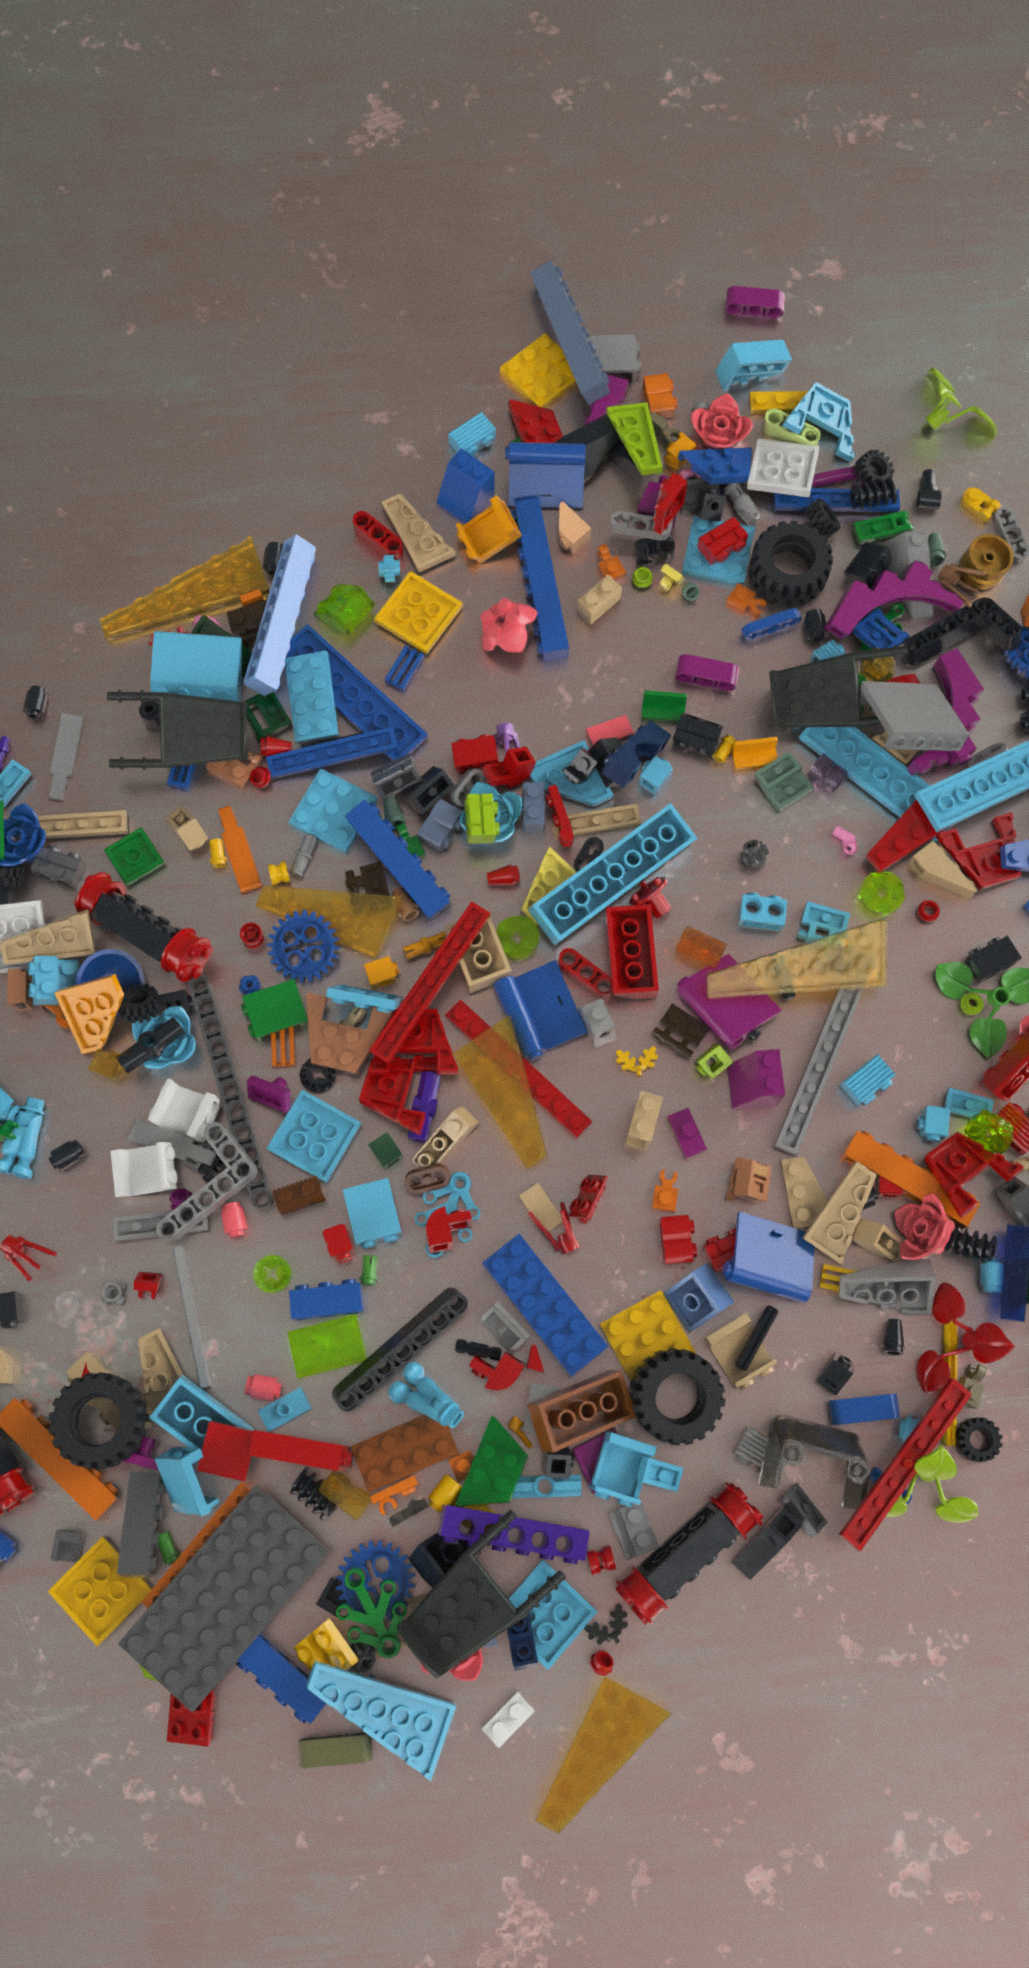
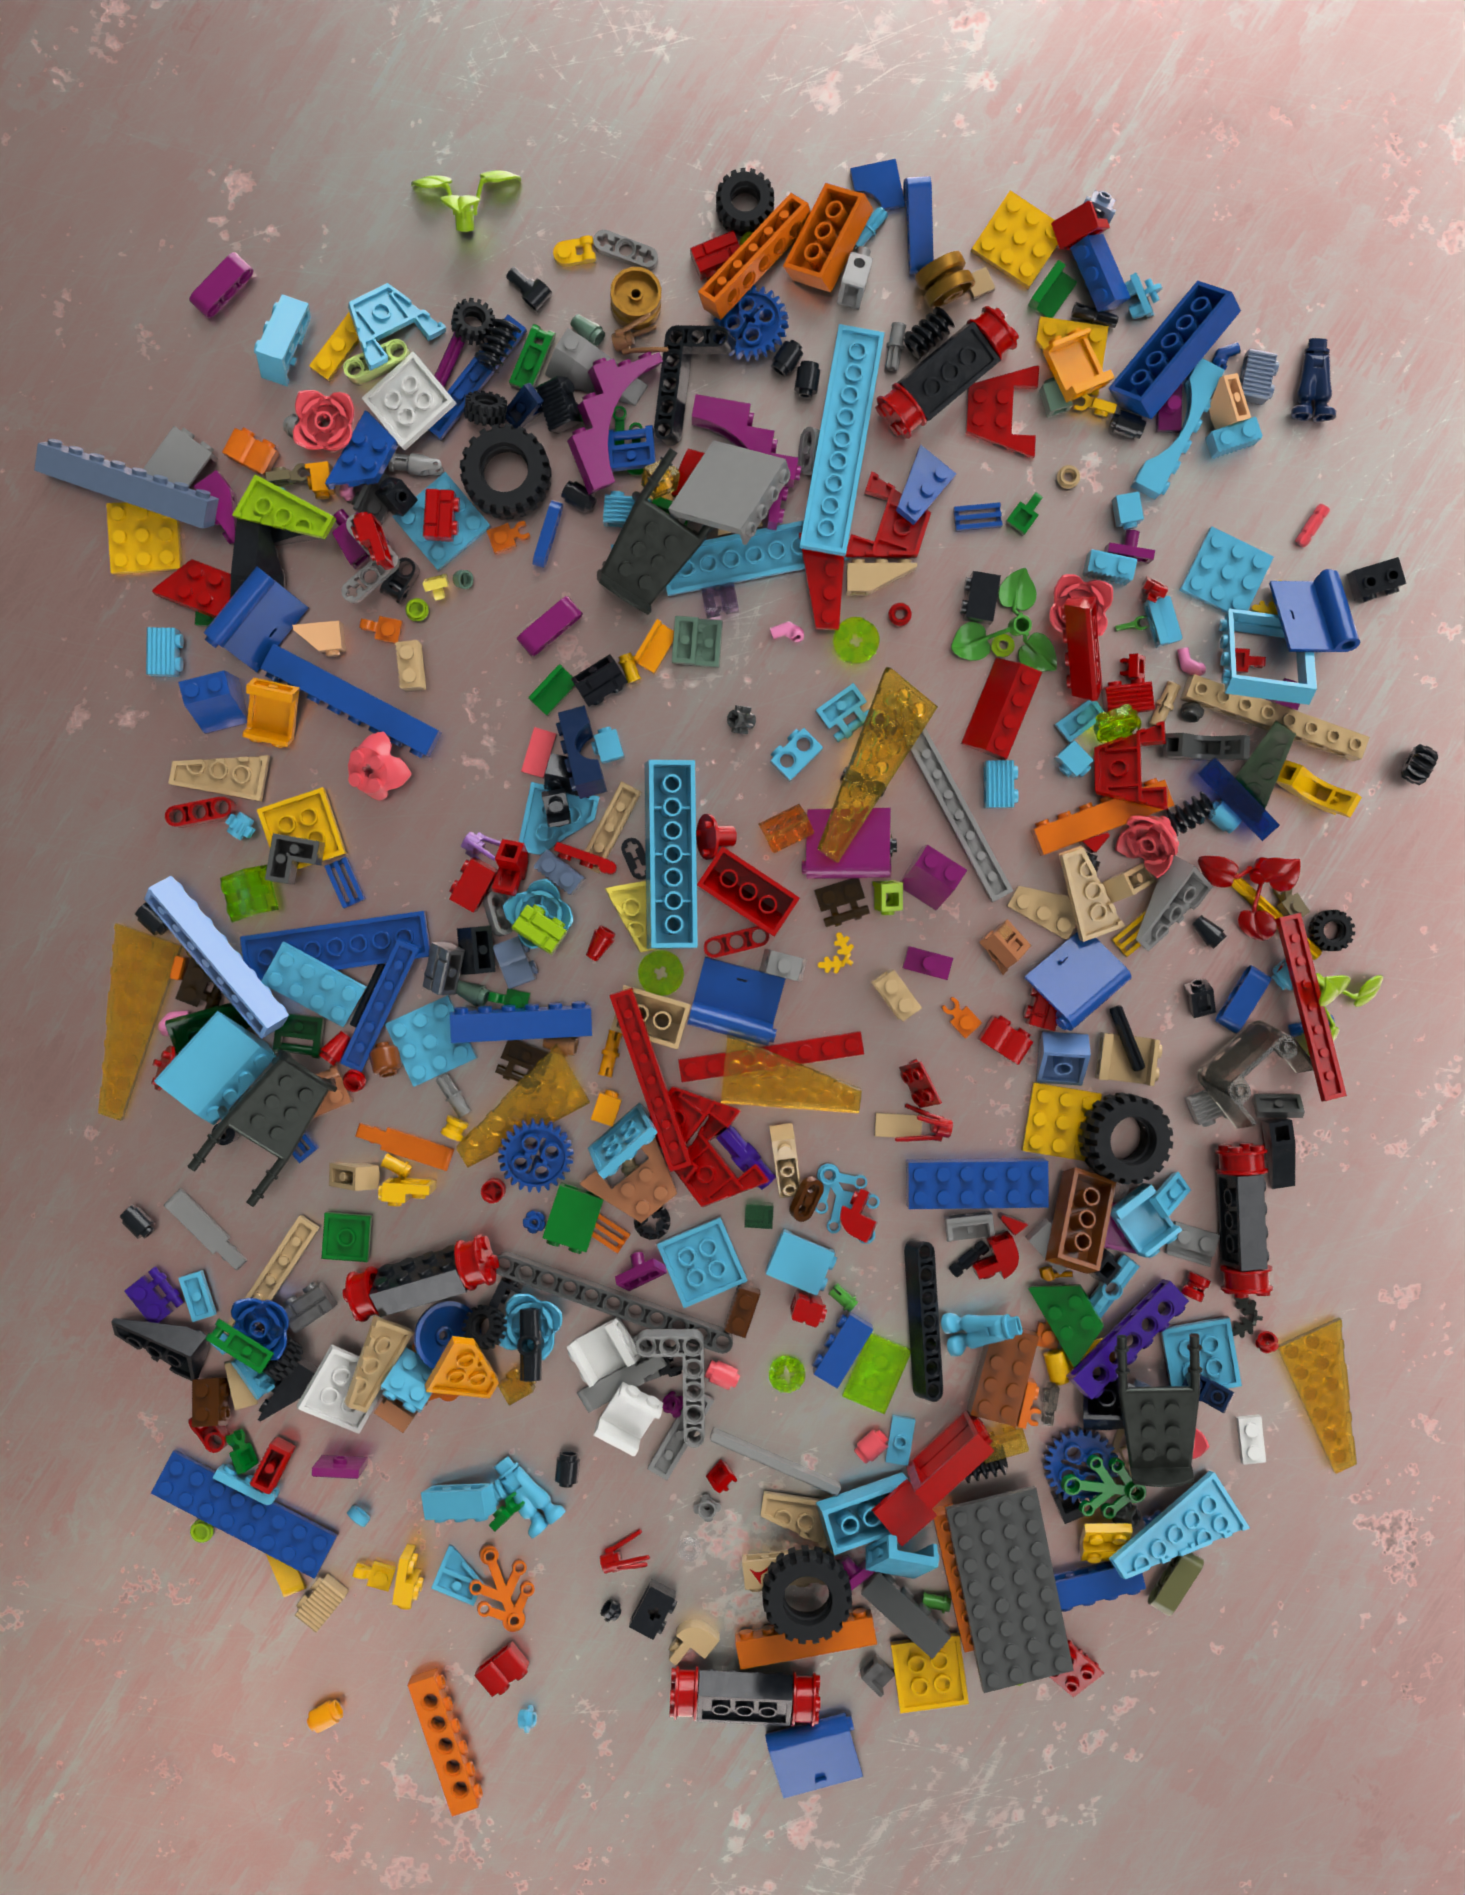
camera: 50 degrees left, 15 degrees up
none -> dark grey brick [265,833,325,884]
none -> dark orange head [369,1042,402,1078]
none -> yellow plate [378,1177,437,1207]
none -> dark blue slope [506,383,544,429]
none -> red slope [961,658,1042,760]

